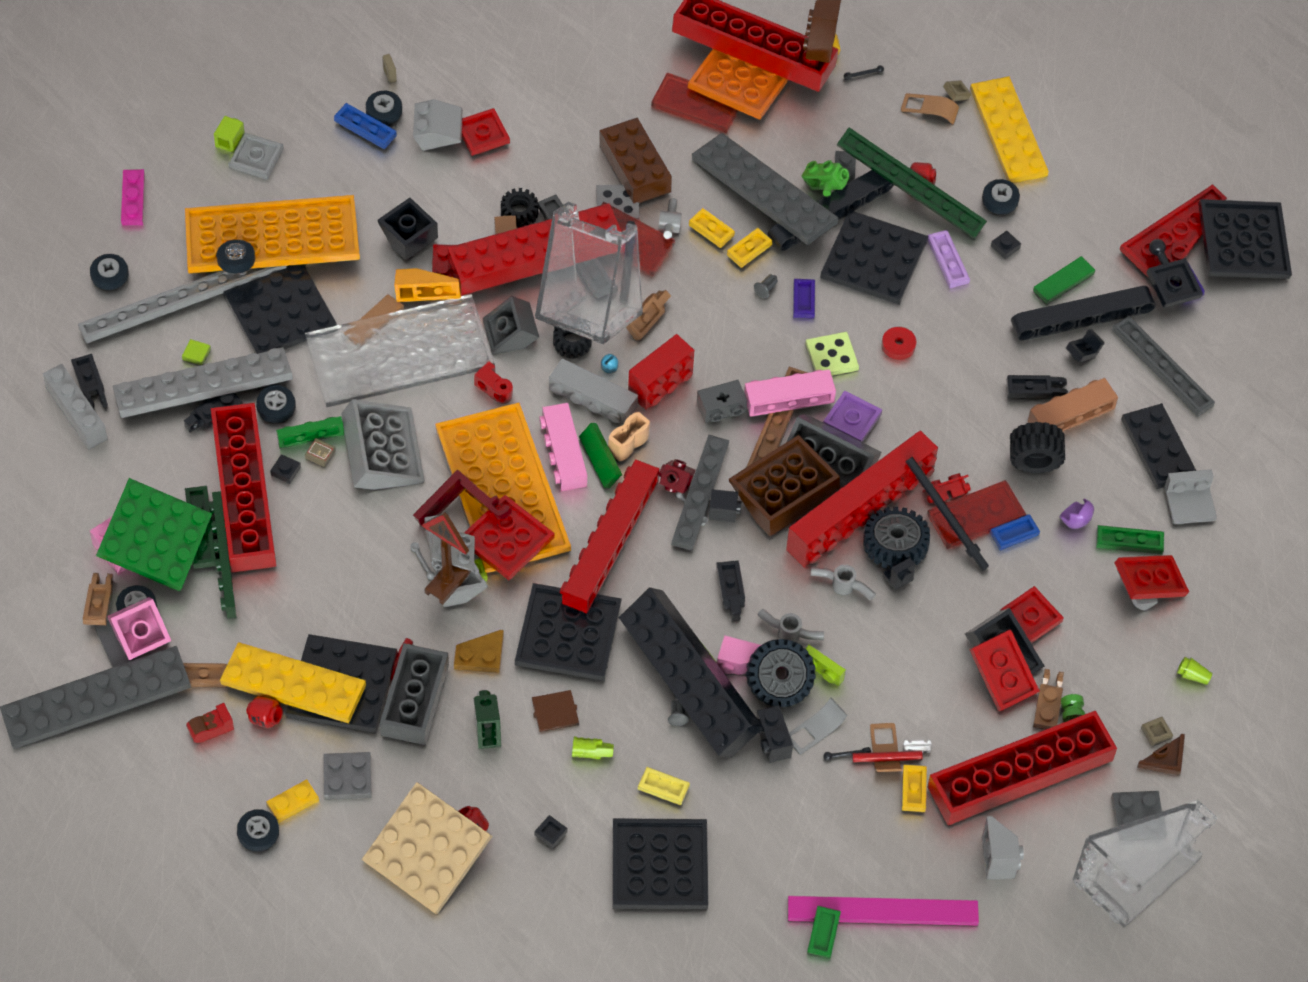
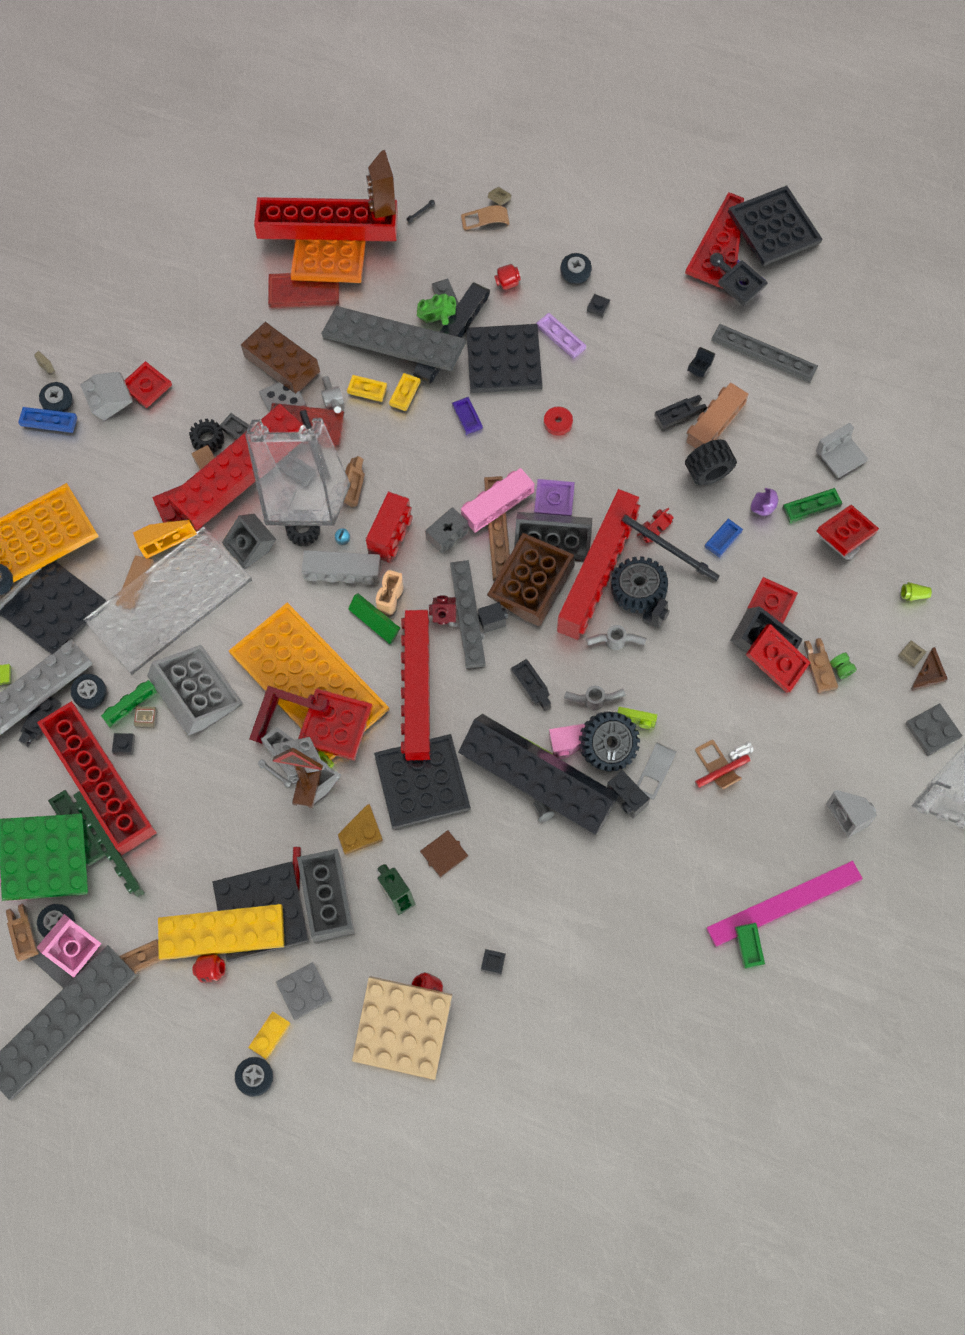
camera: 20 degrees left, 10 degrees up
red leg [186,703,234,743] -> none
black slope [377,197,438,260] -> none
red leg [474,361,513,404] -> none
bright pink brick [539,403,587,492] -> none
lime hinge [572,736,614,759] -> none
black plate [613,818,708,909] -> none
light yellow plate [638,767,690,806] -> none
dark grey piece [753,274,778,299] -> none
yellowish green tile [805,332,859,376] -> none
black hinge [823,747,871,761] -> none
dark green plate [837,127,987,240] -> none
yellow plate [902,765,927,812] -> none
clear red tile [927,480,1026,549] -> none
red brick [927,710,1117,826] -> none
yellow plate [970,76,1049,183] -> none
black beam [1011,286,1156,341] -> none
green tile [1033,256,1095,305] -> none
black plate [1121,403,1196,489] -> none

